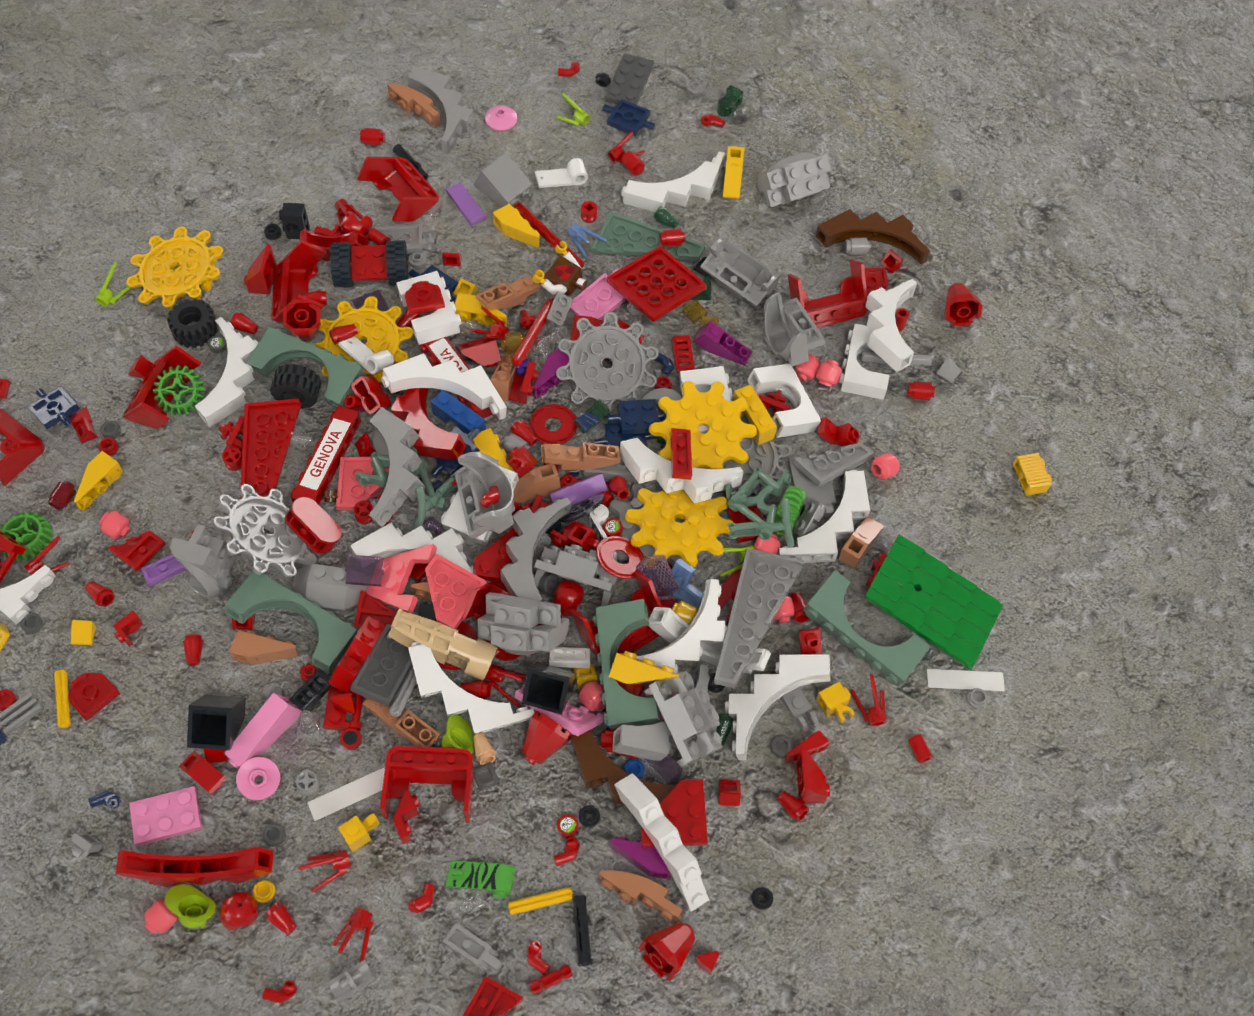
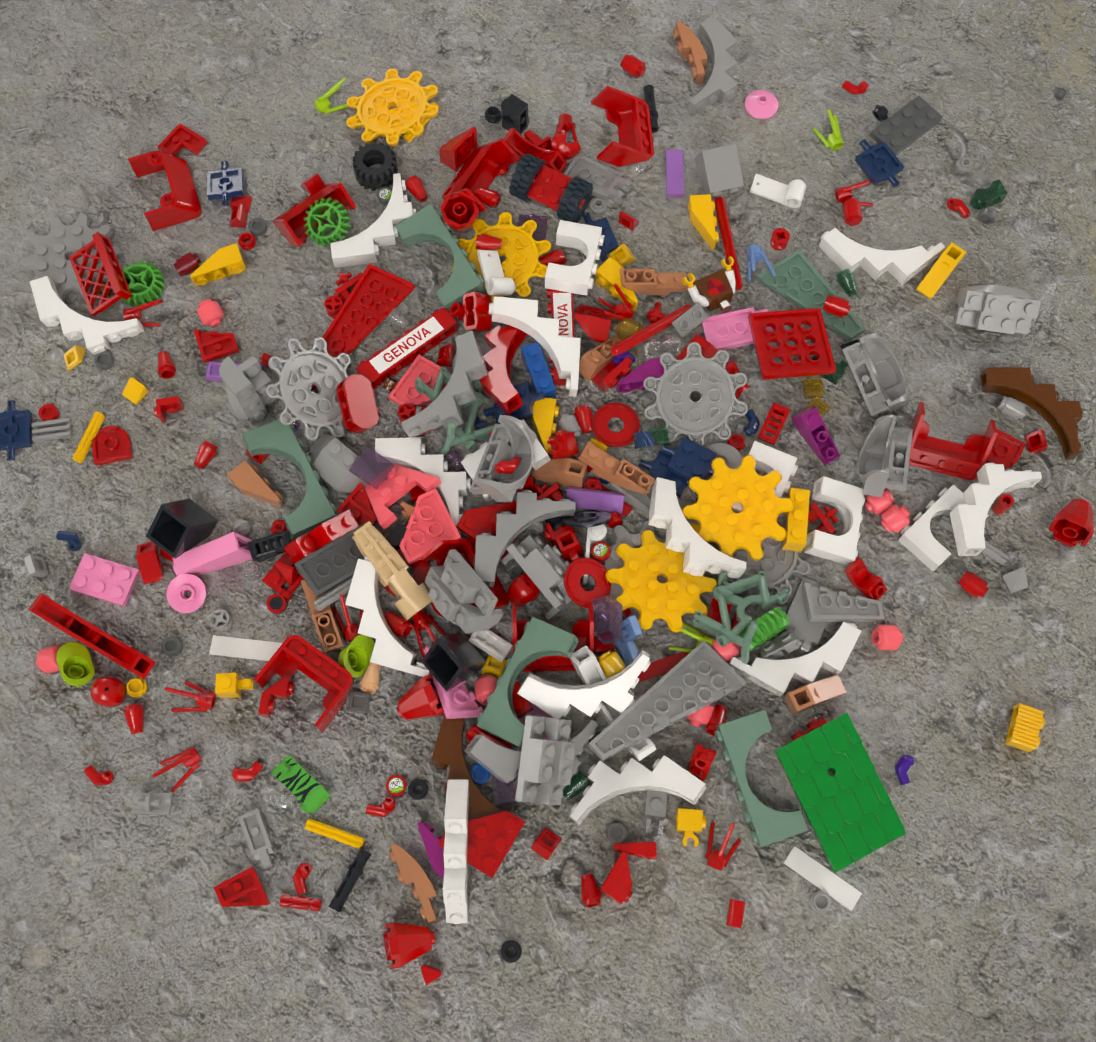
camera: 35 degrees right, 10 degrees up
black tyre [270,364,321,409] -> none
red piece [367,228,391,245] -> none
red tile [405,281,445,315] -> none
red cone [609,476,629,500] -> none
yellow slope [609,651,680,684] -> none
red plate [670,428,693,480] -> none
none -> red plant [332,594,364,642]
none -> dark purple arm [895,755,914,785]

